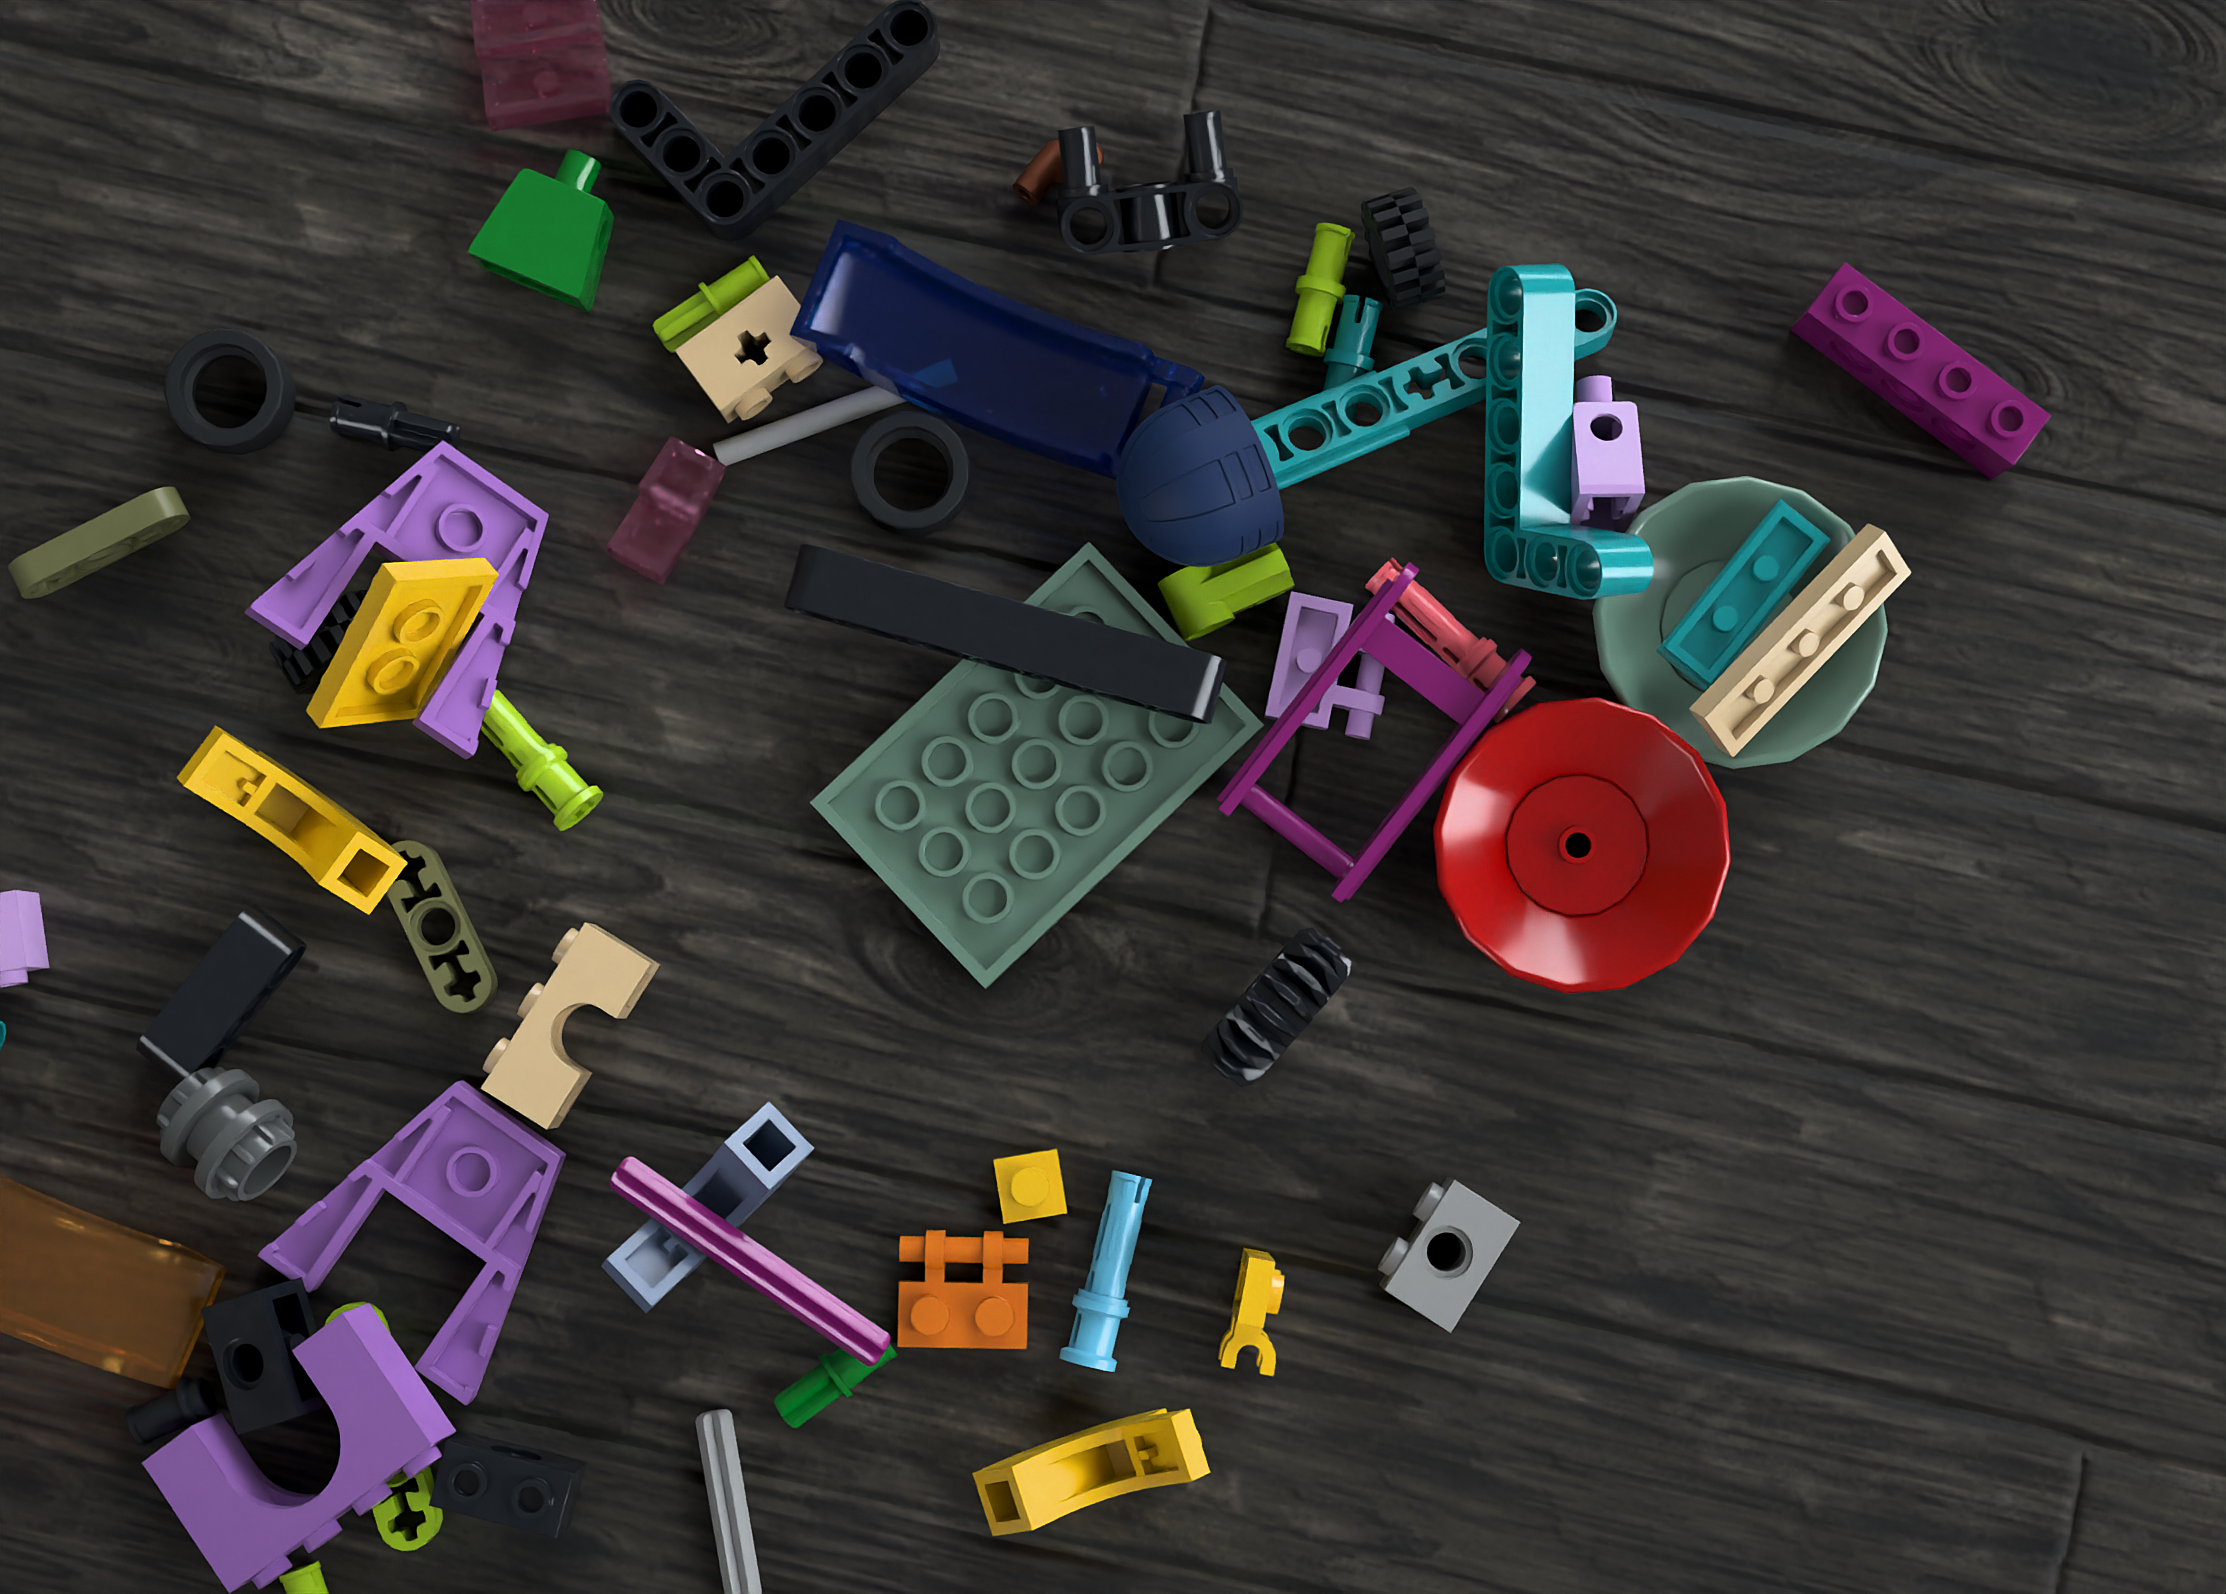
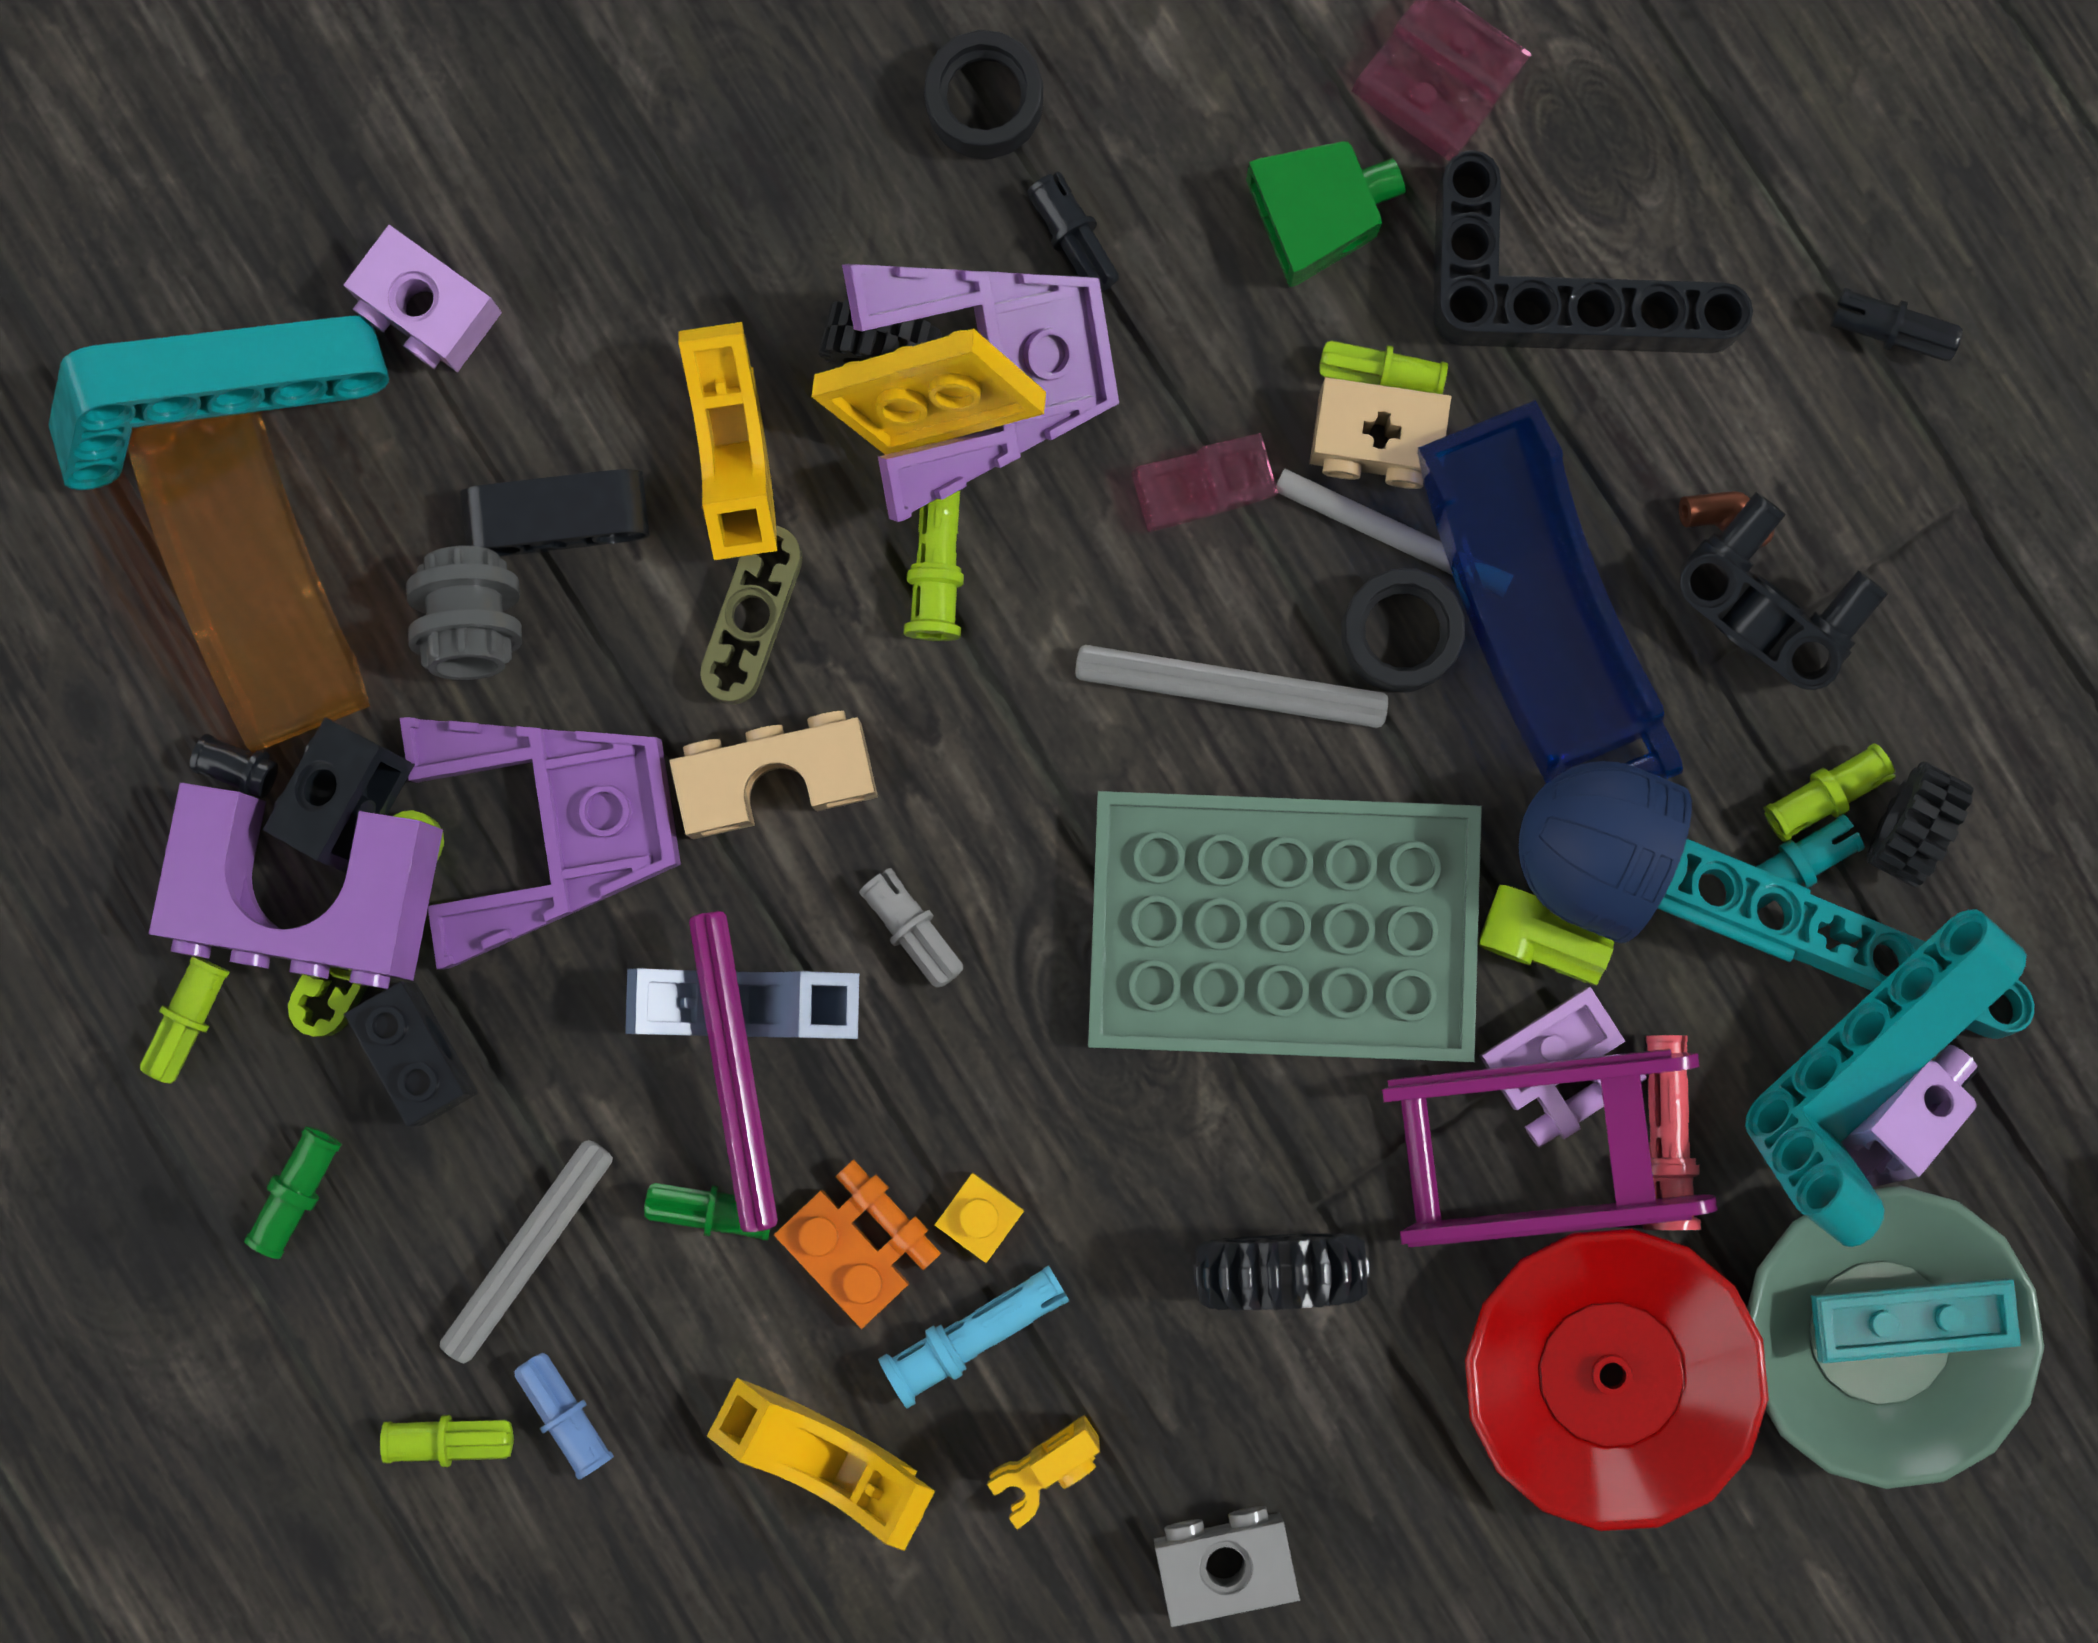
camera: 50 degrees right, 0 degrees up
olive beam [8,487,190,599] -> none
black beam [783,544,1228,725] -> none
tan plate [1689,523,1911,757] -> none
none -> light grey axle [859,868,963,987]
none -> light grey axle [1075,645,1388,728]

